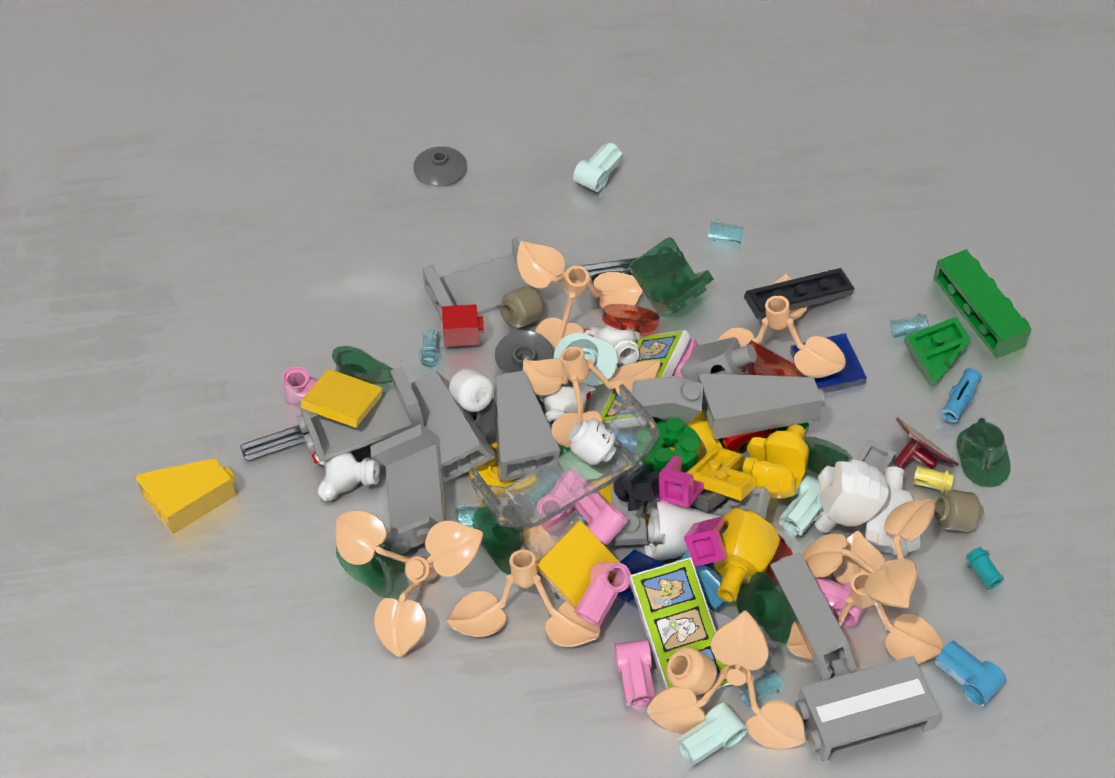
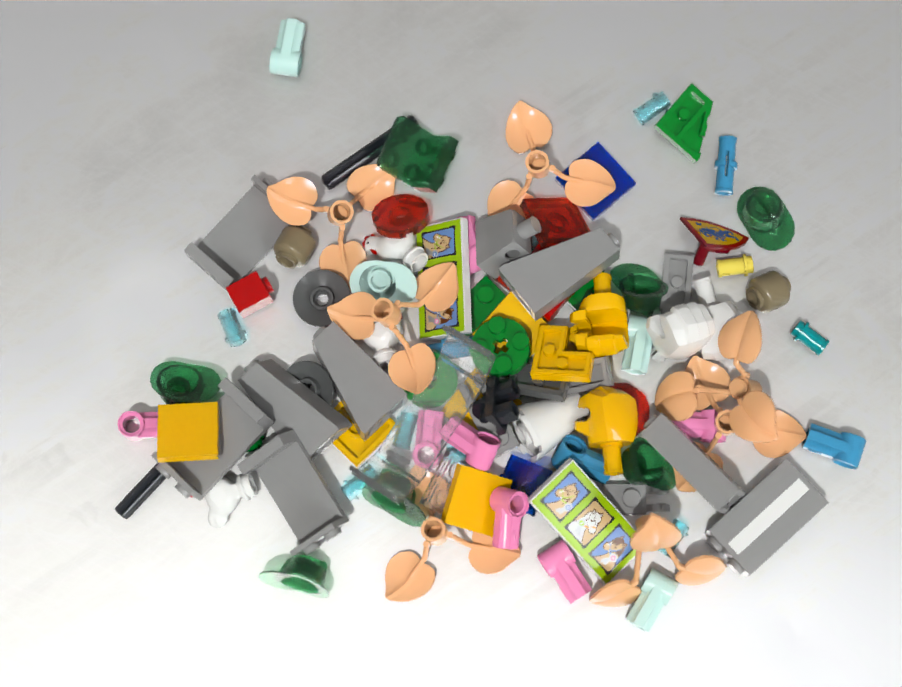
camera: 20 degrees left, 25 degrees up
yellow slope [135,458,236,534] -> none
light nougat plant [335,511,483,657] -> none
dark grey dish [413,146,467,187] -> none
white head [449,368,494,412] -> none
white head [568,418,616,465] -> none
light grey slope [630,376,704,425] -> none
dark pink panel [659,456,704,508] -> none
light nougat head [666,647,717,696] -> none
dark pink panel [684,517,727,567] -> none
clear light blue pin [708,219,744,244] -> none
black tile [744,268,855,319] -> none
green brick [933,249,1032,359] -> none

